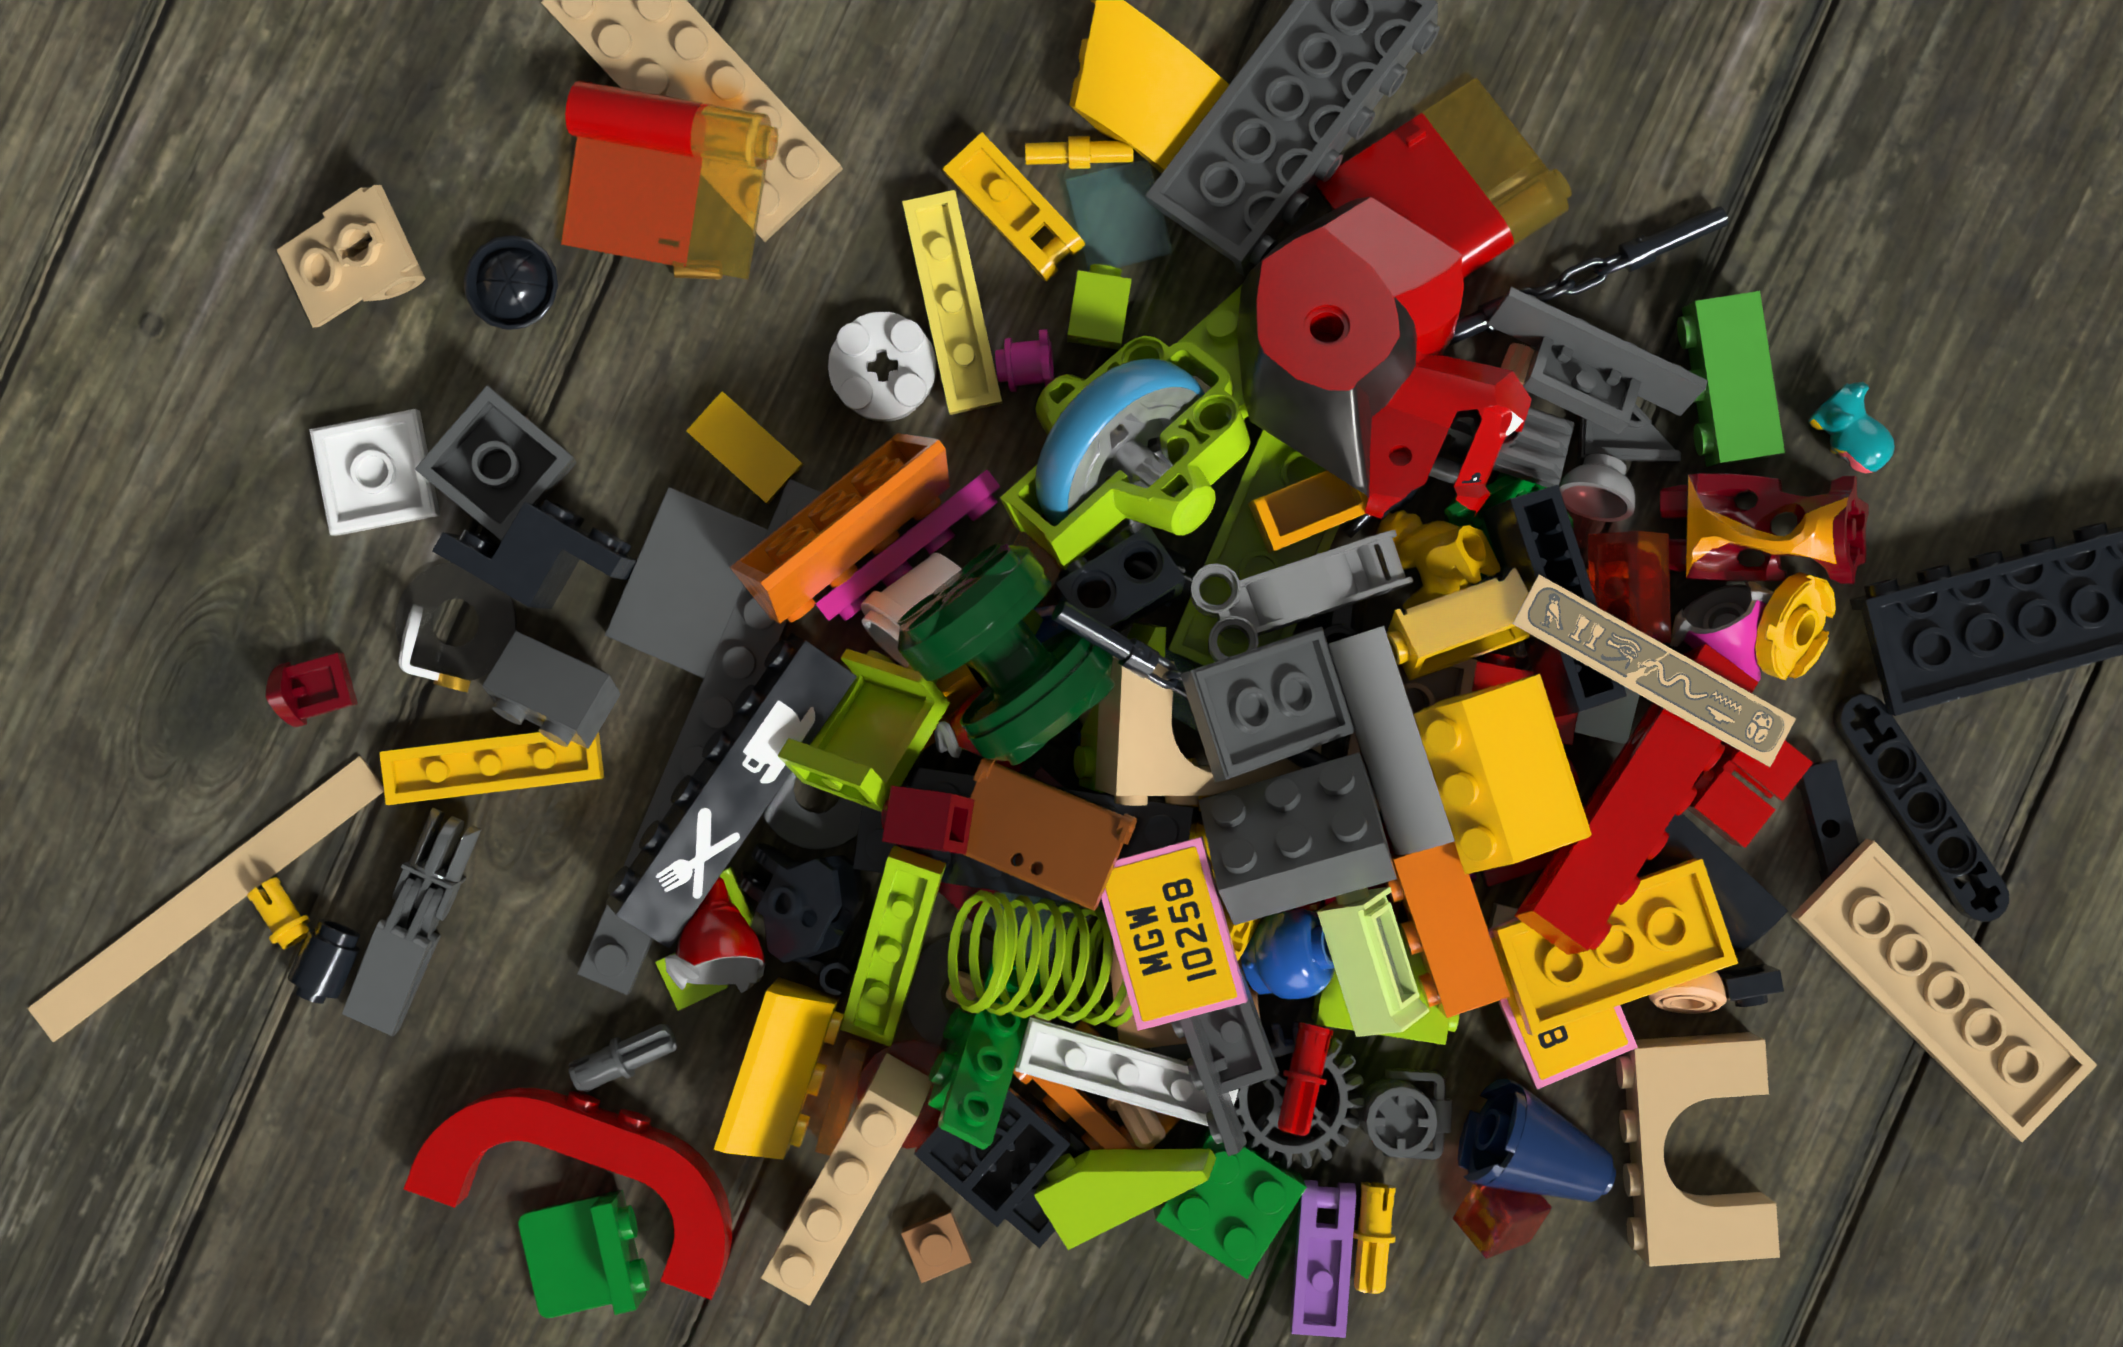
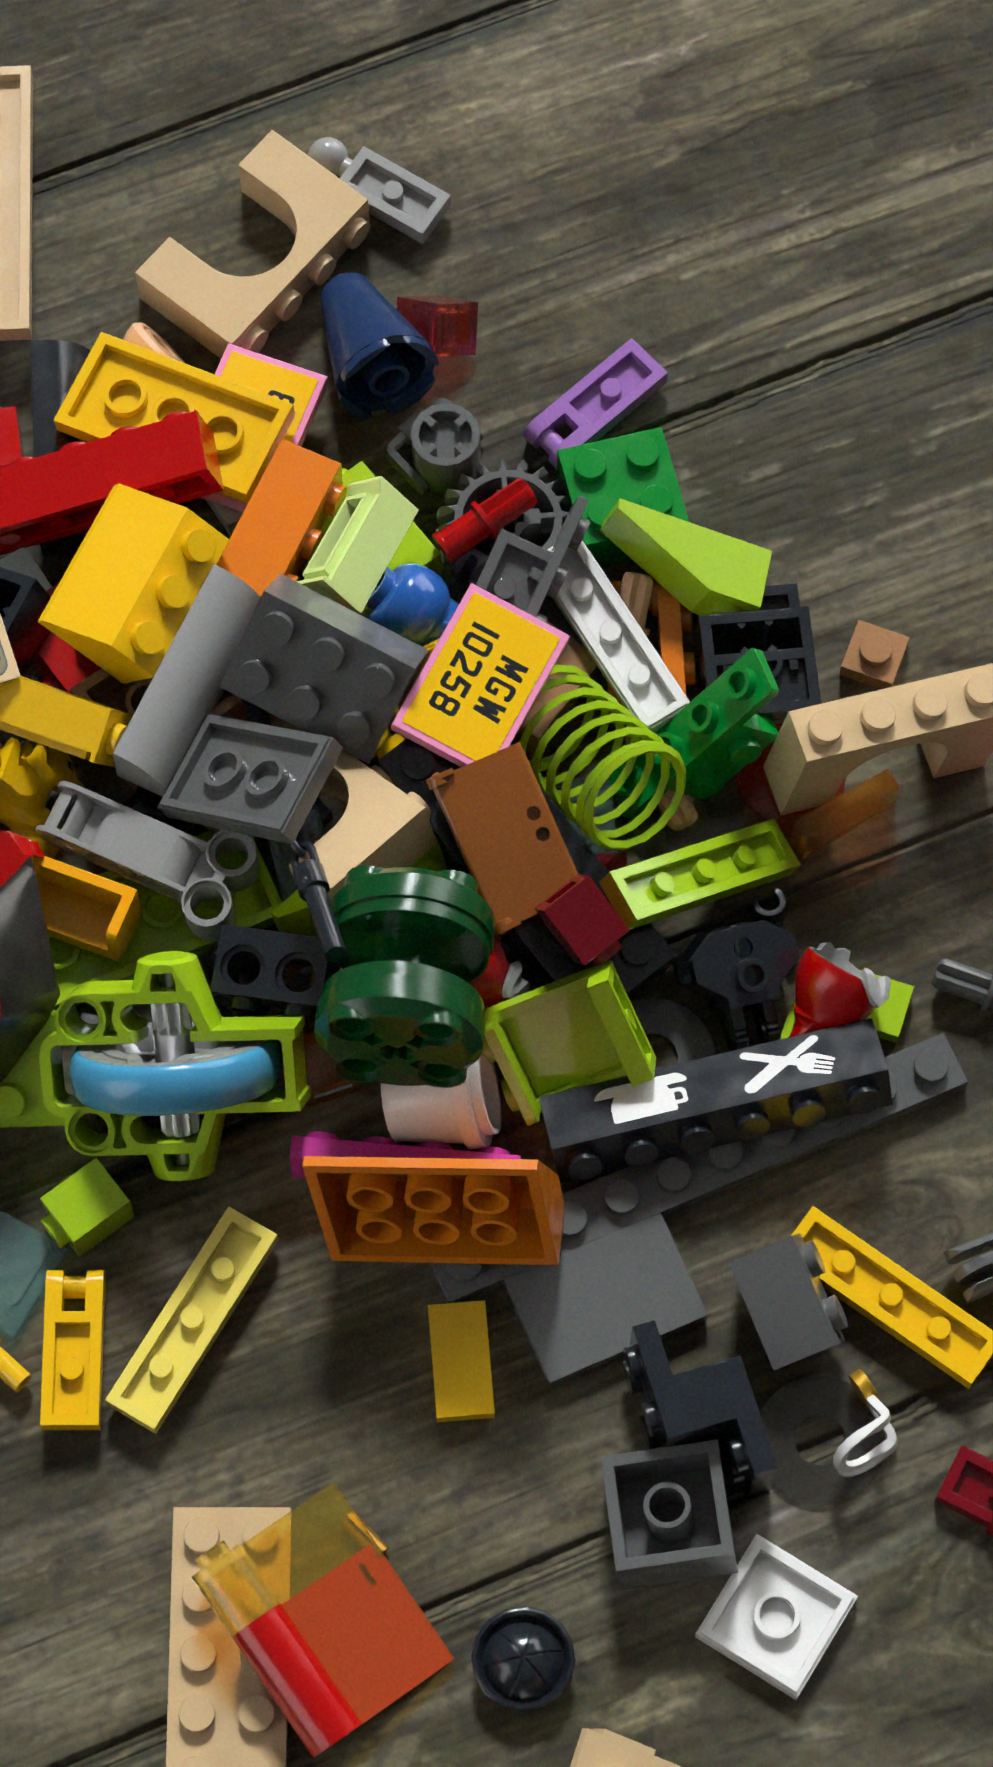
camera: 135 degrees left, 20 degrees down
yellow slope [714,977,844,1160] -> none
white plate [828,312,937,421] -> none
dark pink brick [995,329,1055,392] -> none
yellow axle [1353,1182,1396,1294] -> none
black plate [1718,964,1784,1007] -> none
none -> light grey plate [307,137,451,244]

